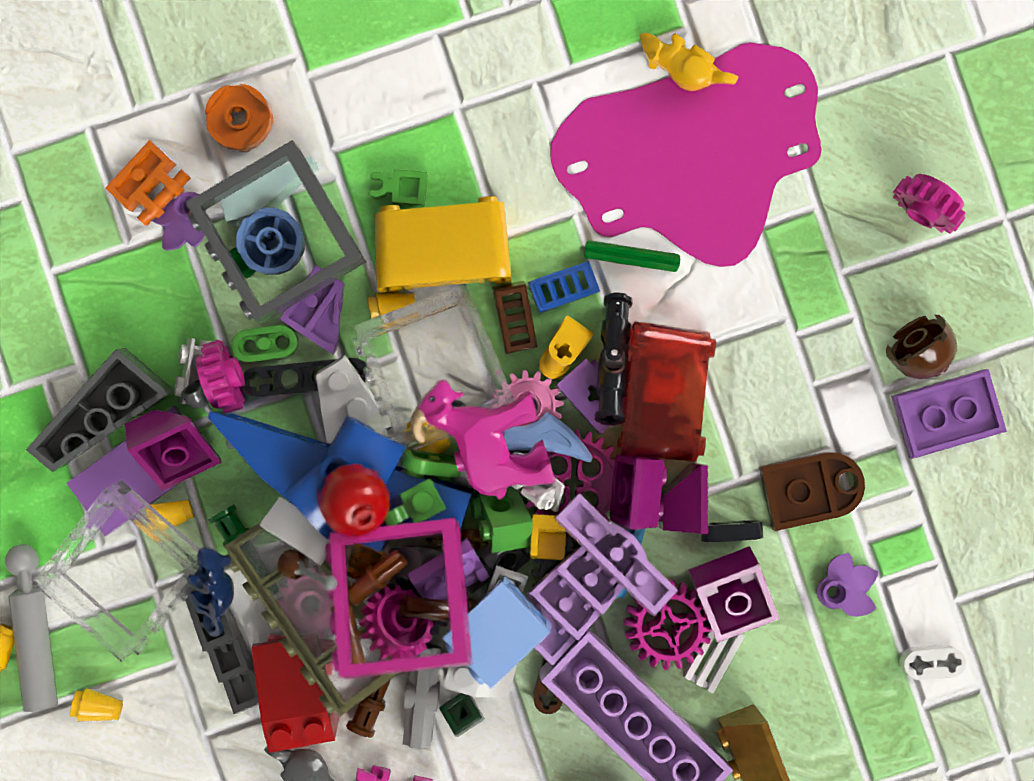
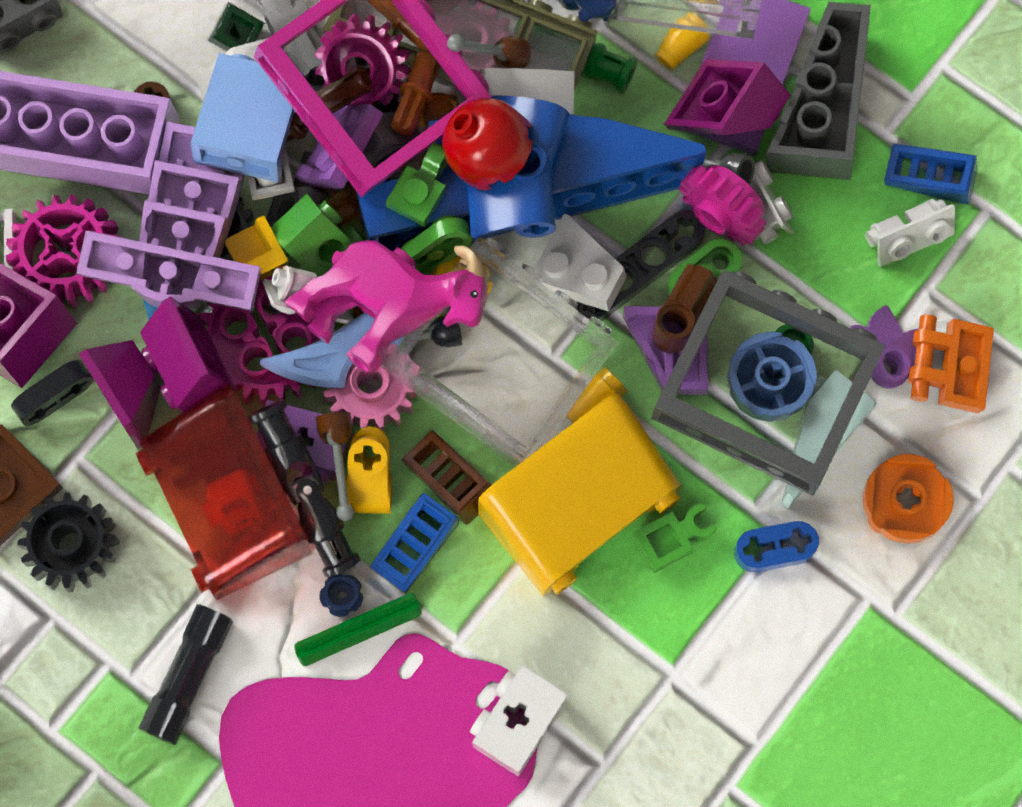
camera: 140 degrees right, 15 degrees down
none -> black gear [18,492,120,592]
none -> black axle [138,604,233,745]
none -> hinge [315,412,355,521]
none -> dark blue plate [319,574,364,617]
none -> white brick [470,665,568,777]
none -> reddish brown piece [651,264,718,353]
none -> blue beam [734,521,819,572]
none -> white hinge [865,199,955,267]
none -> blue slope [884,143,978,204]

